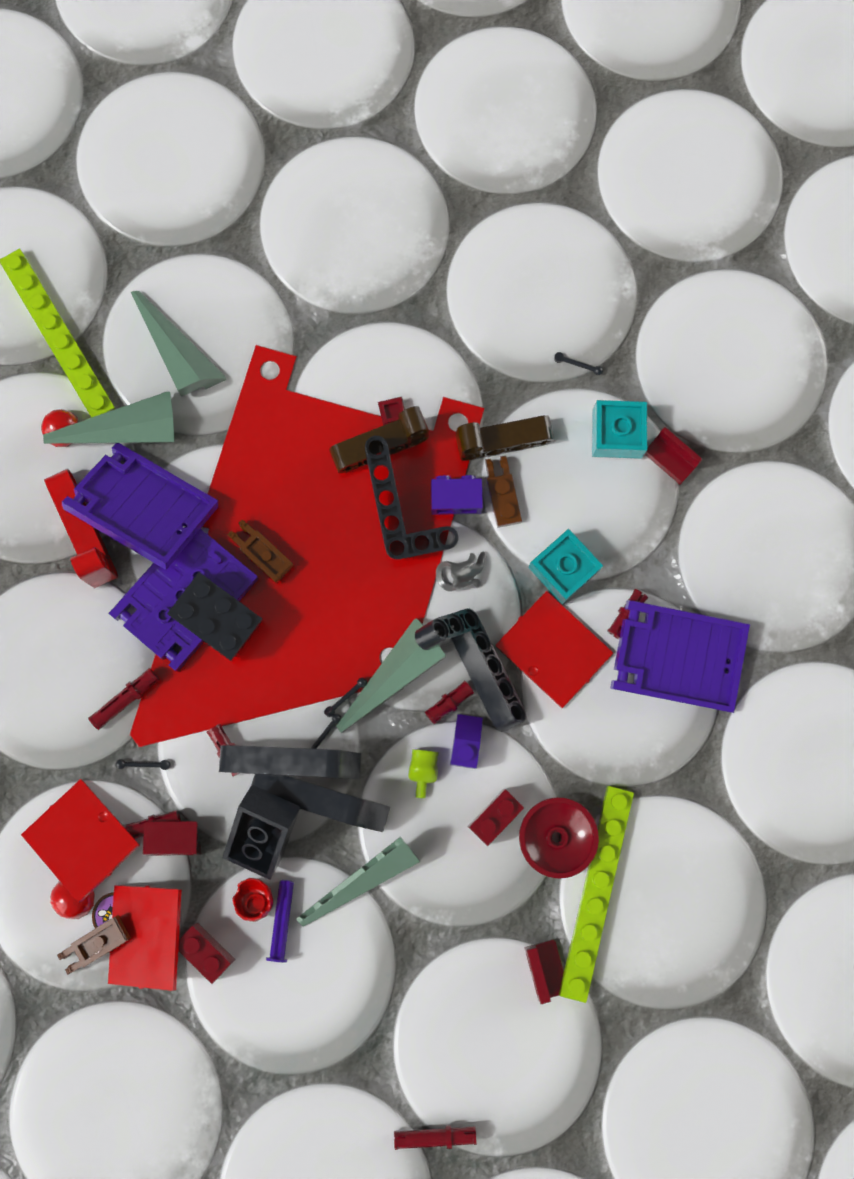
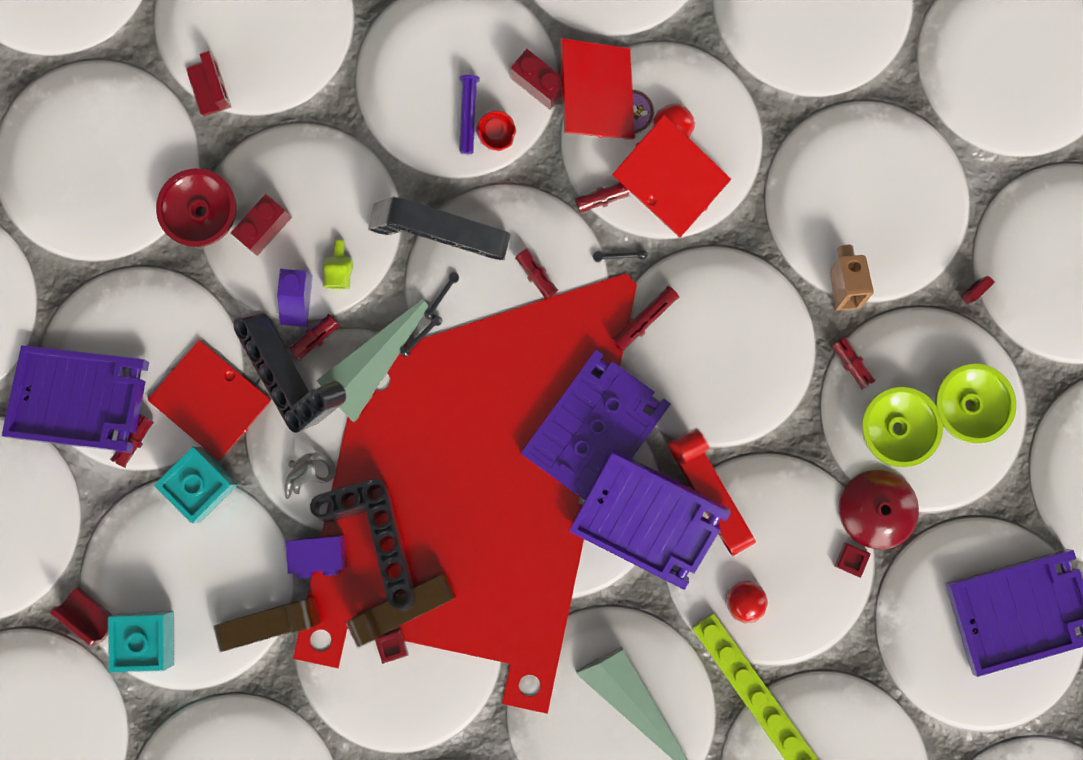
camera: 175 degrees right, 5 degrees up
sand green wedge [43,391,174,444] -> none
hinge [57,915,131,975] -> none
dark red panel [143,821,201,856] -> none
black brick [167,572,263,661] -> none
black beam [219,745,361,779] -> none
black brick [222,785,301,880] -> none
reddish brown hinge [227,520,294,584] -> none
sand green wedge [296,836,420,927] -> none
reddish brown hinge [485,456,522,528] -> none
black hinge [554,352,603,375] -> none
lime plate [559,786,634,1003] -> none

